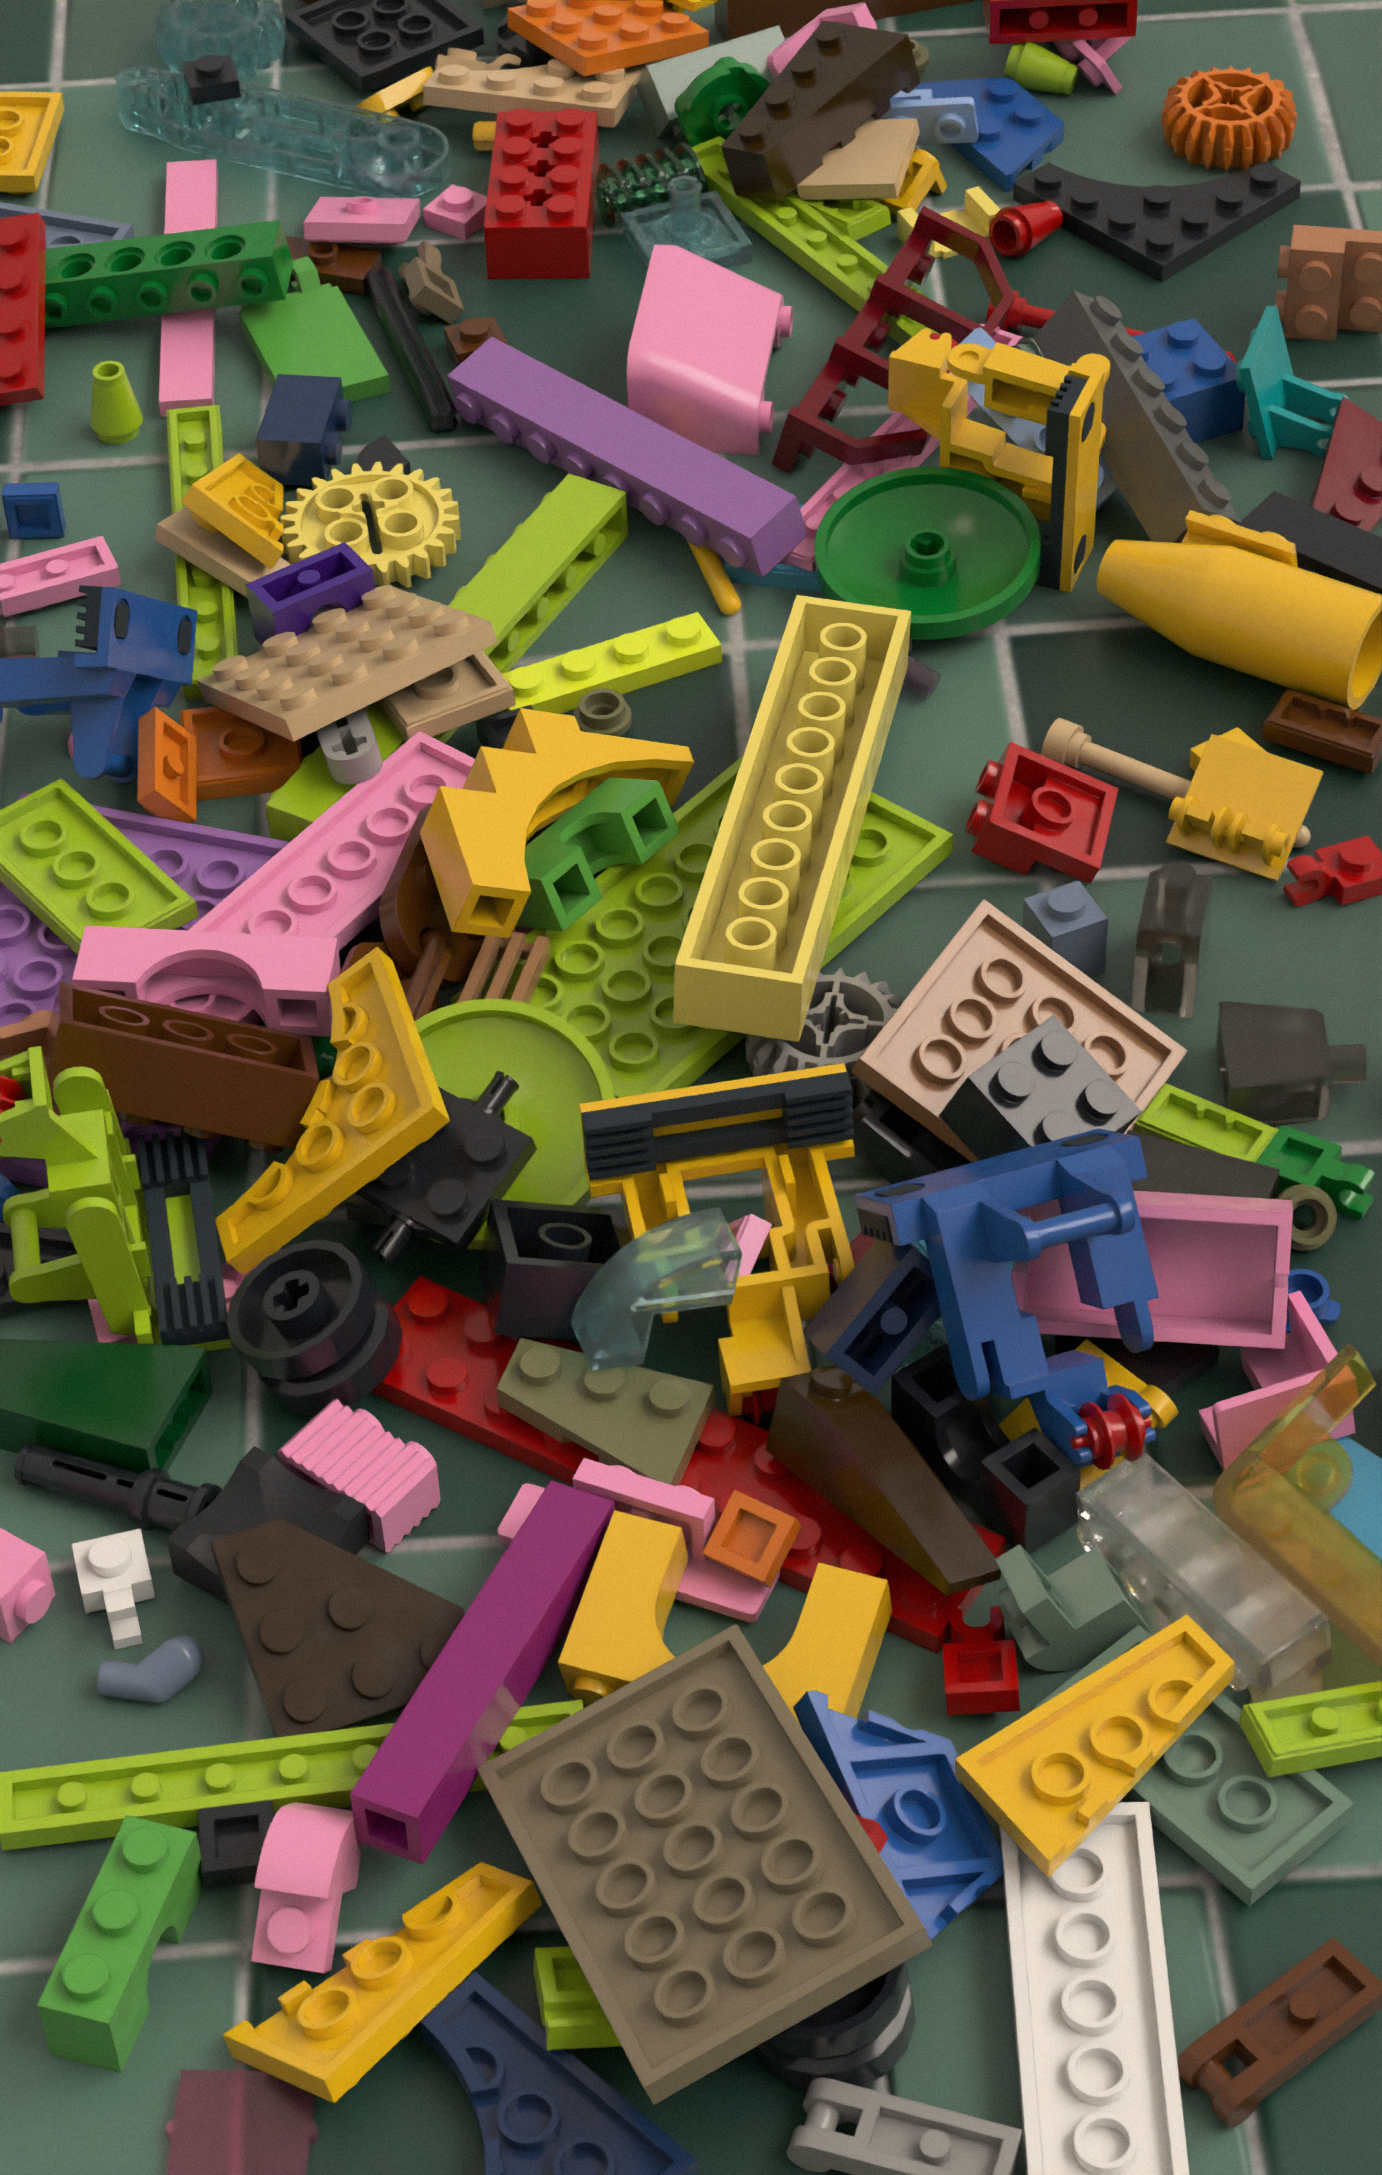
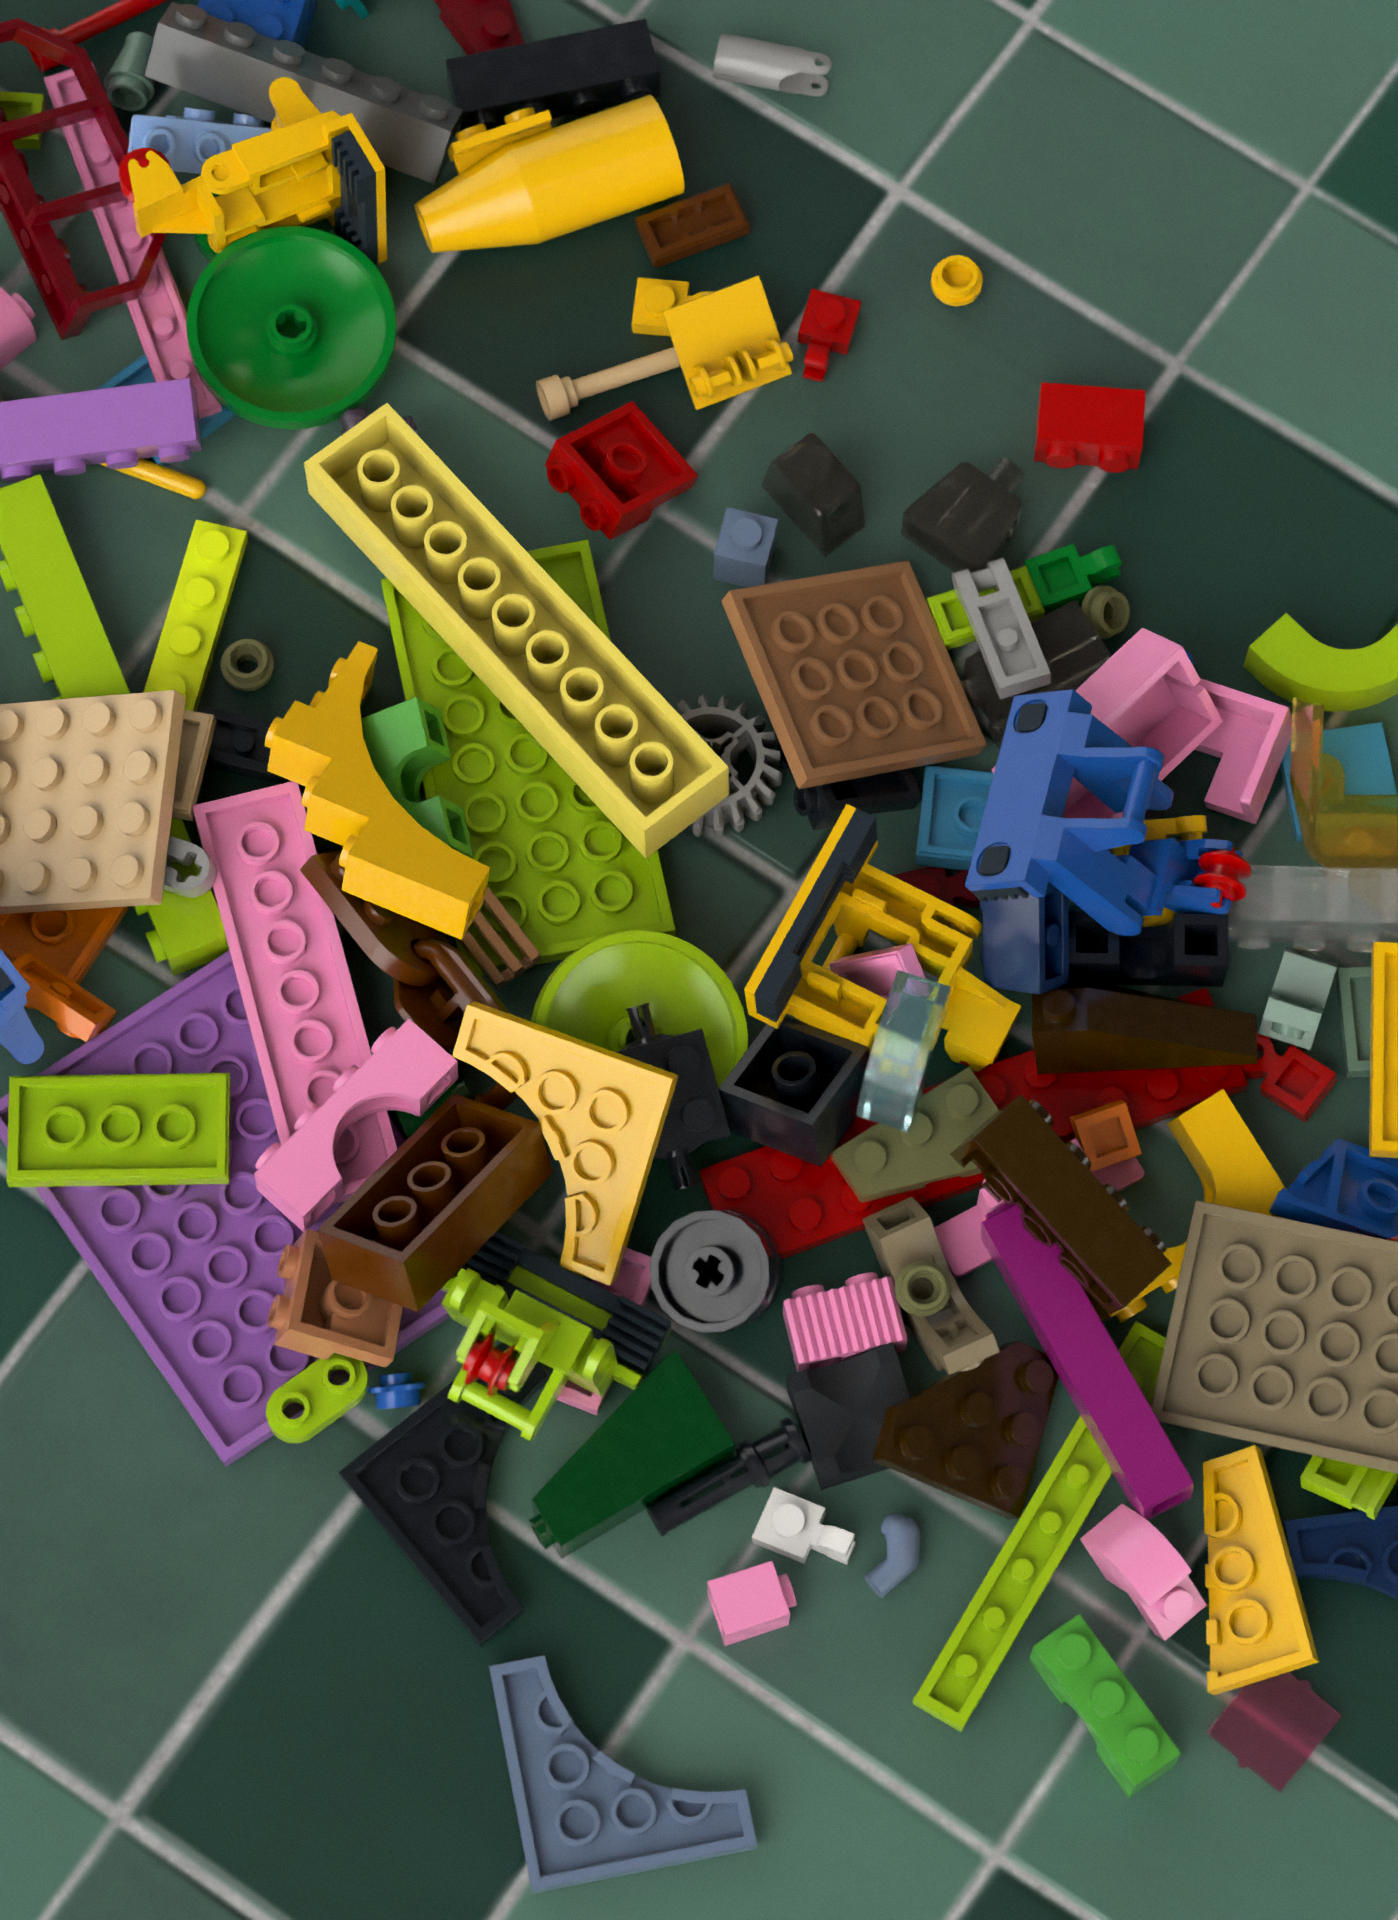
camera: 55 degrees left, 25 degrees up
black plate [198,1800,275,1889] -> none
brick [939,1015,1142,1161] -> none
none -> dark tan arch [862,1197,1000,1375]
none -> olive plate [894,1261,951,1317]
none -> dark brown wedge [950,1094,1172,1314]
none -> light grey plate [952,558,1051,700]

